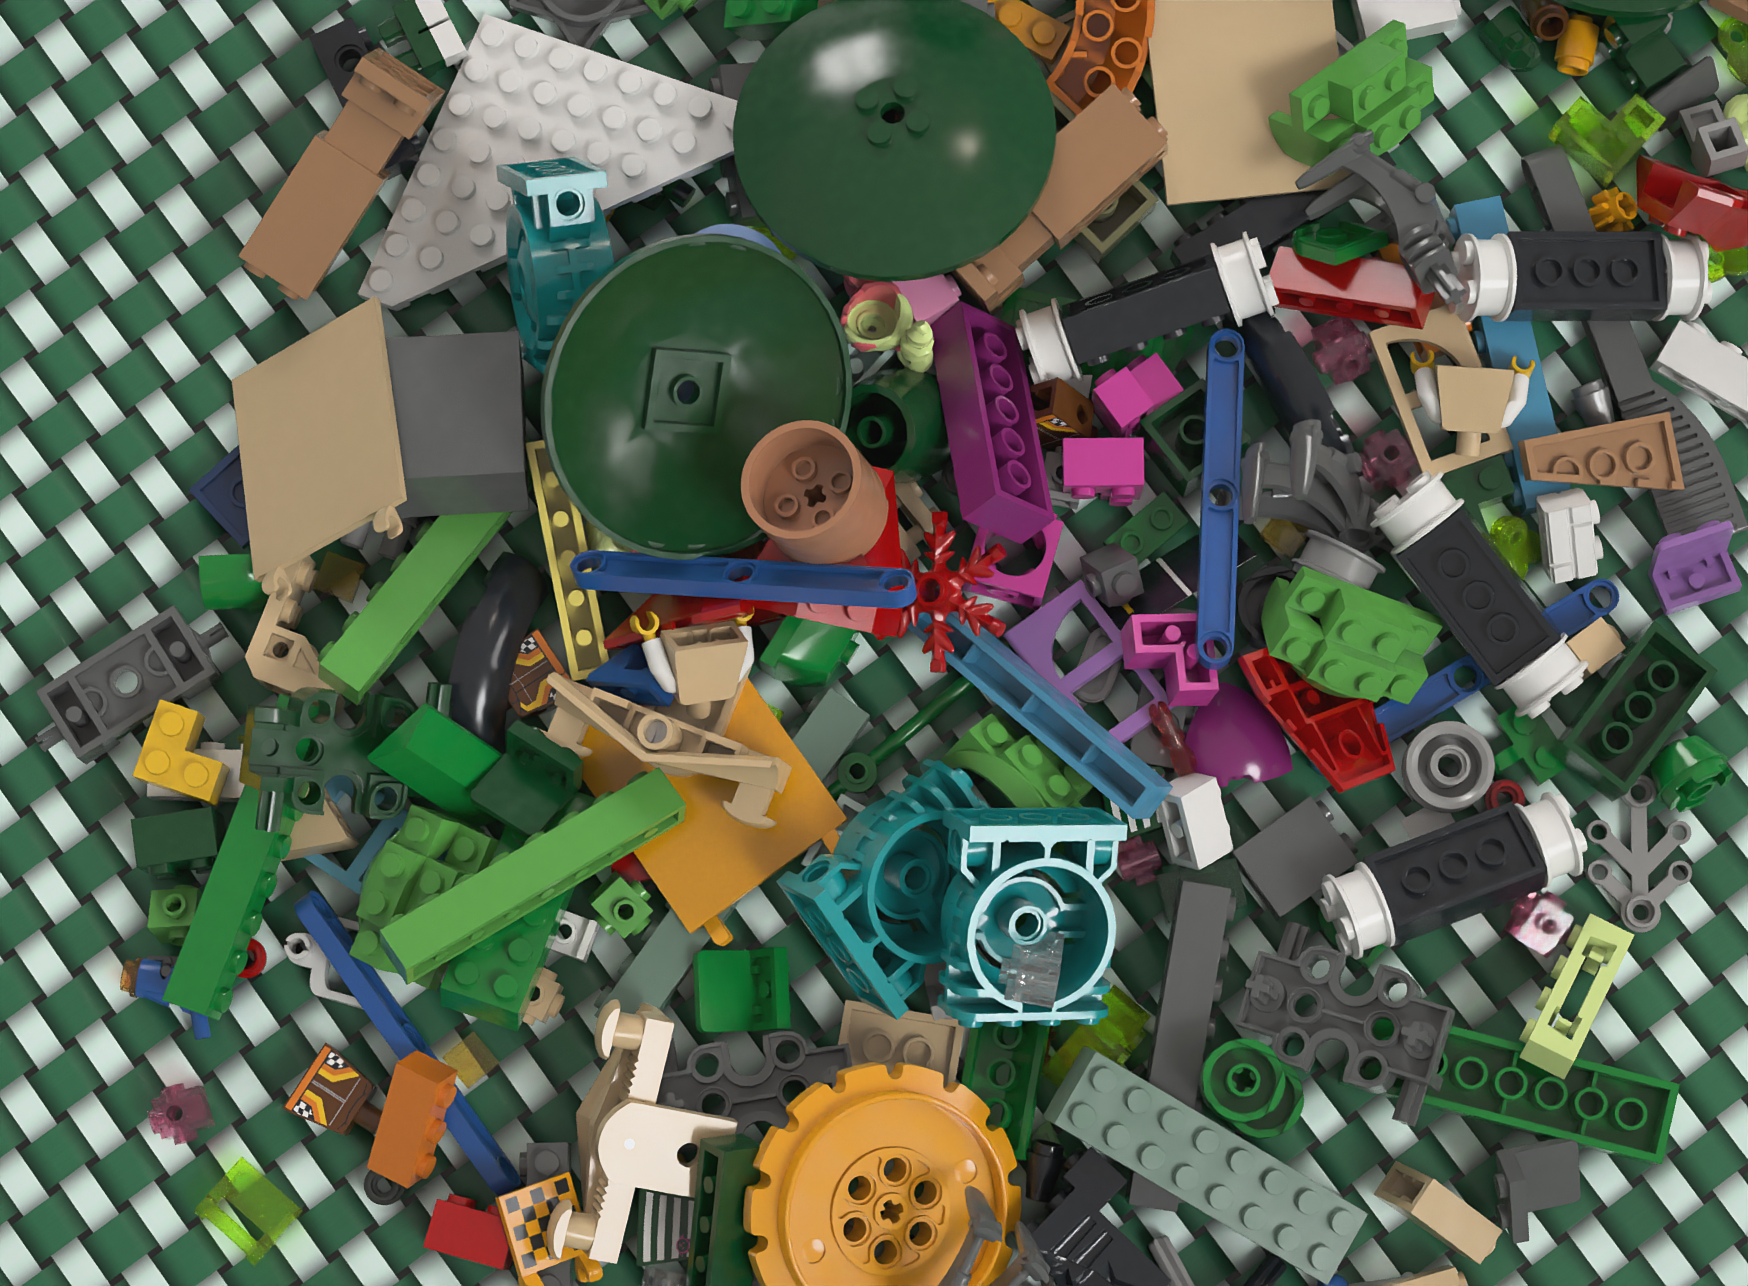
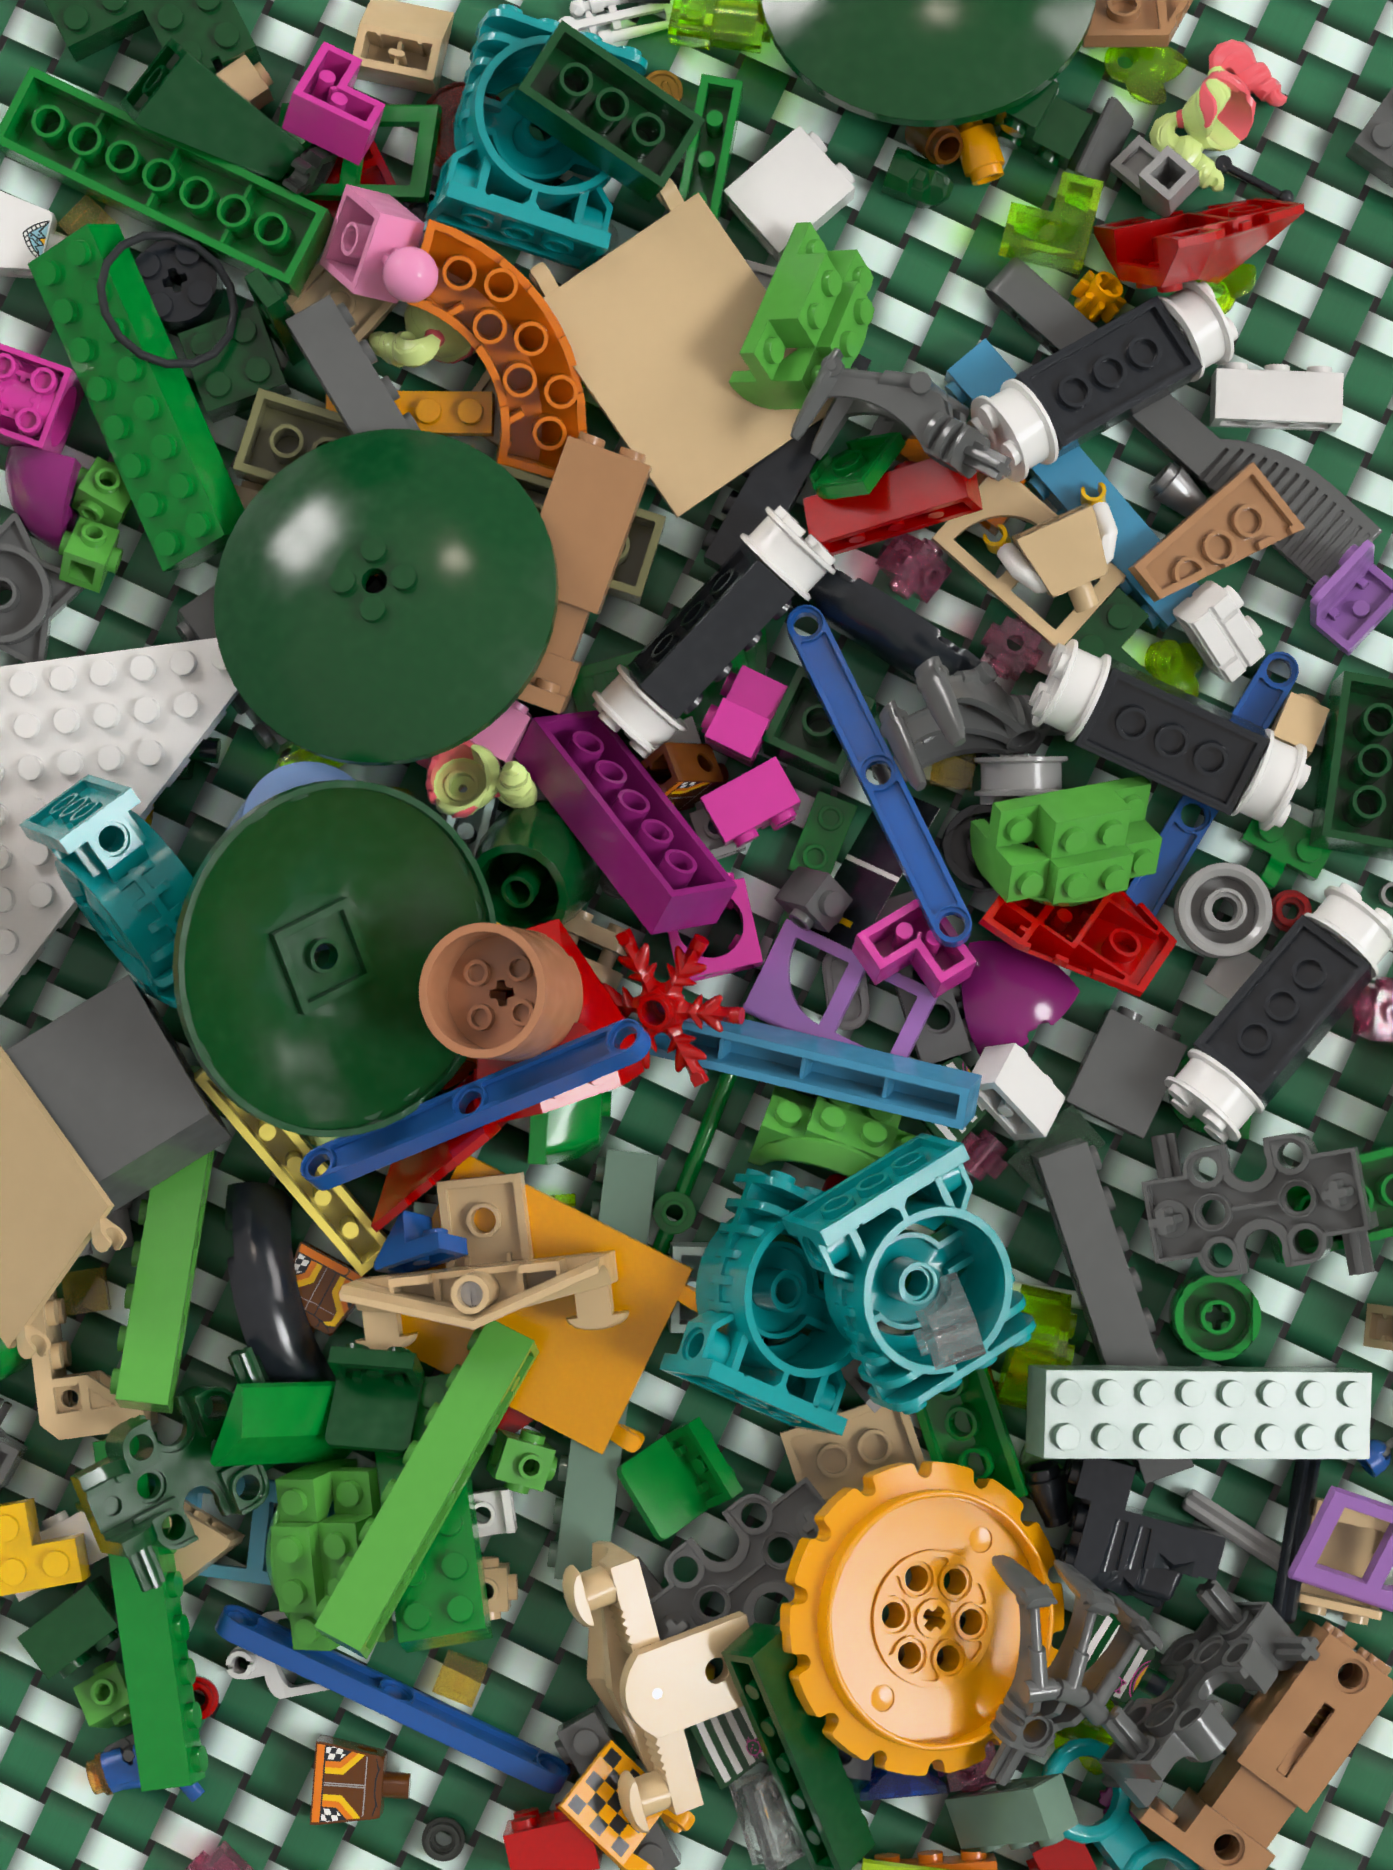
camera: 25 degrees left, 5 degrees up
orange brick [366,1050,458,1189] -> none
tan torso [630,607,754,719] -> none
clear red piece [1148,701,1198,777] -> none
green brick [1199,1038,1285,1123] -> none

